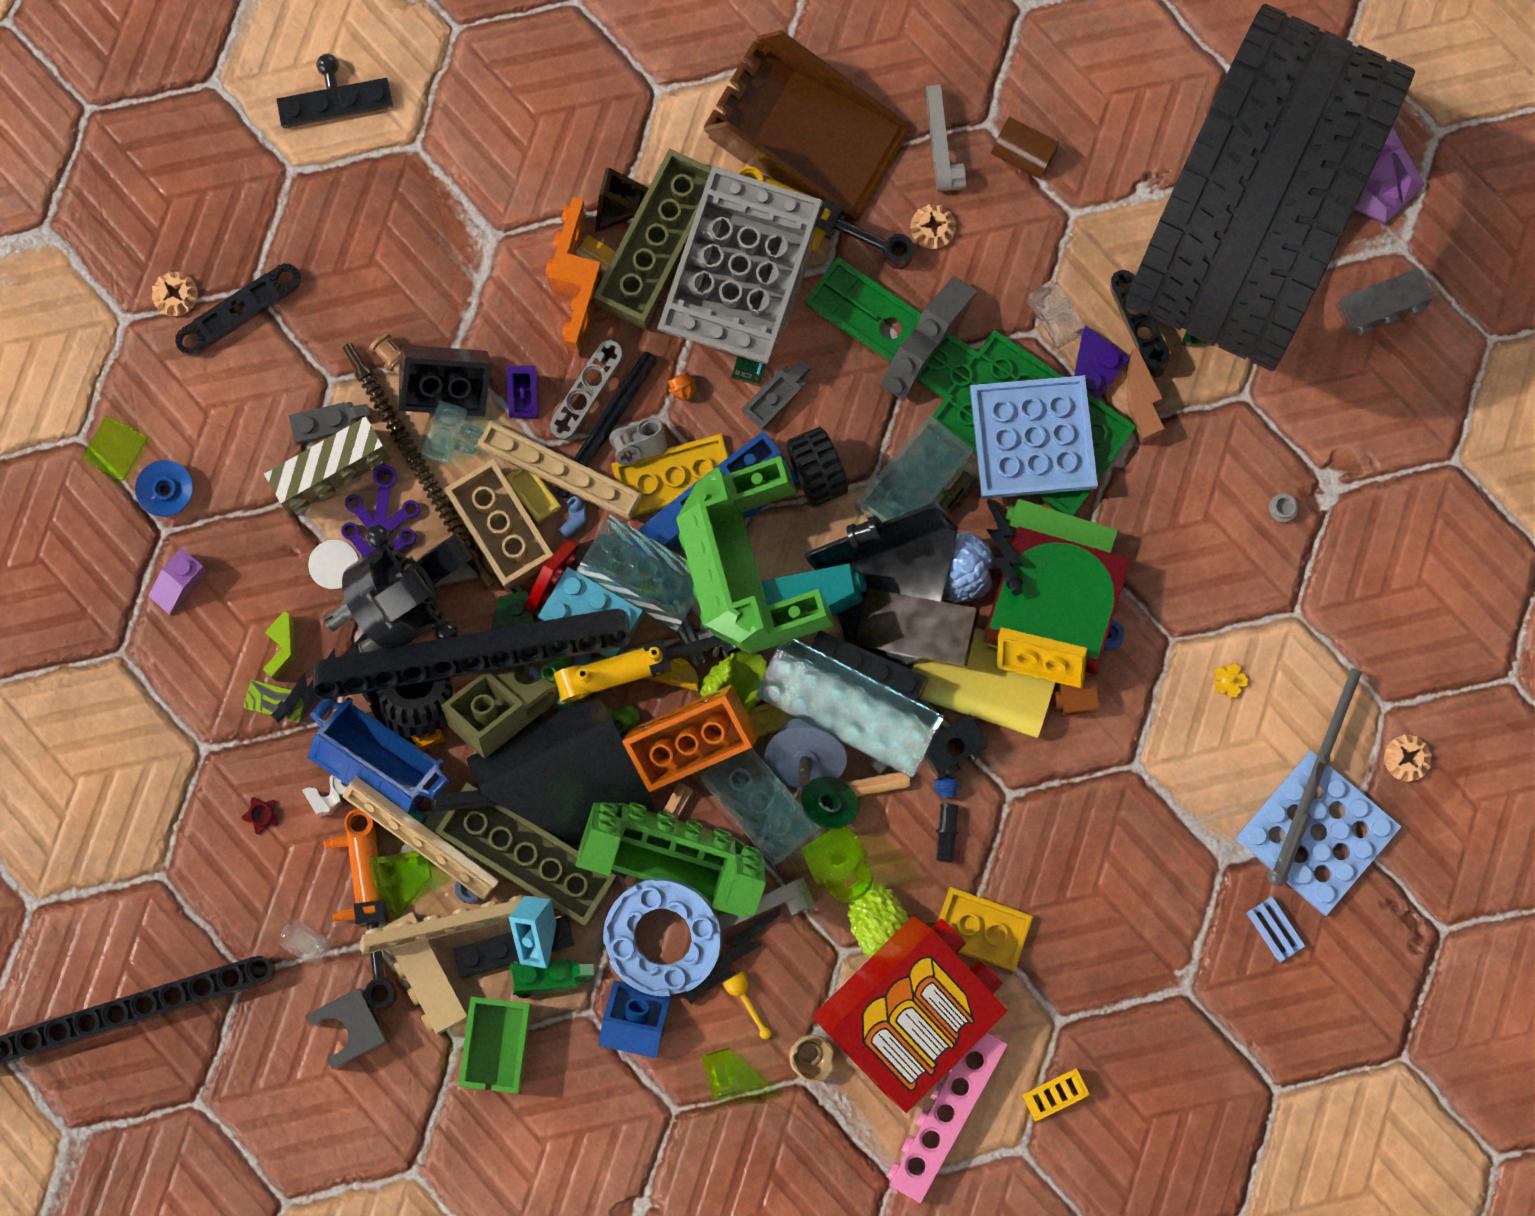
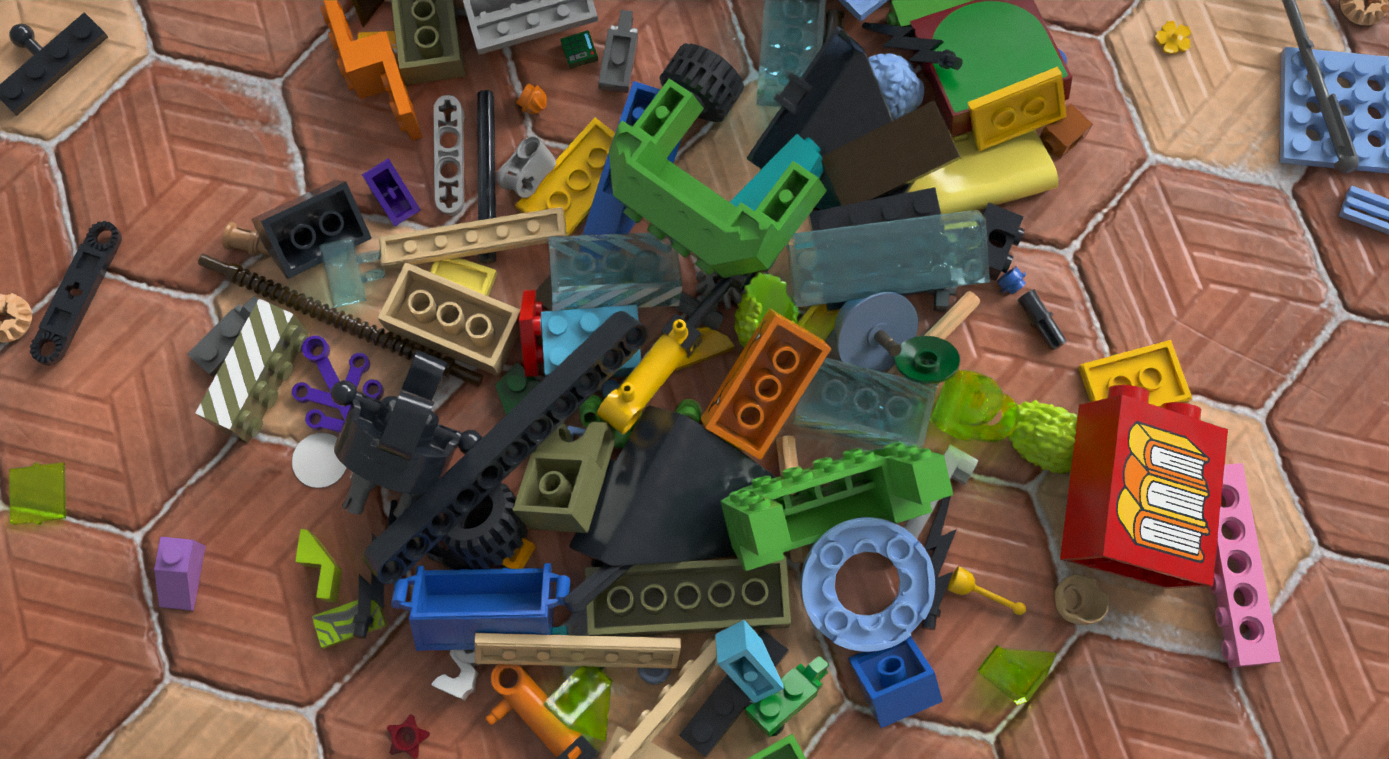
camera: 35 degrees left, 5 degrees down
blue dish [135,460,193,517] -> none
medium blue arm [558,496,587,540] -> none
yellow slope [1022,1068,1090,1122] -> none

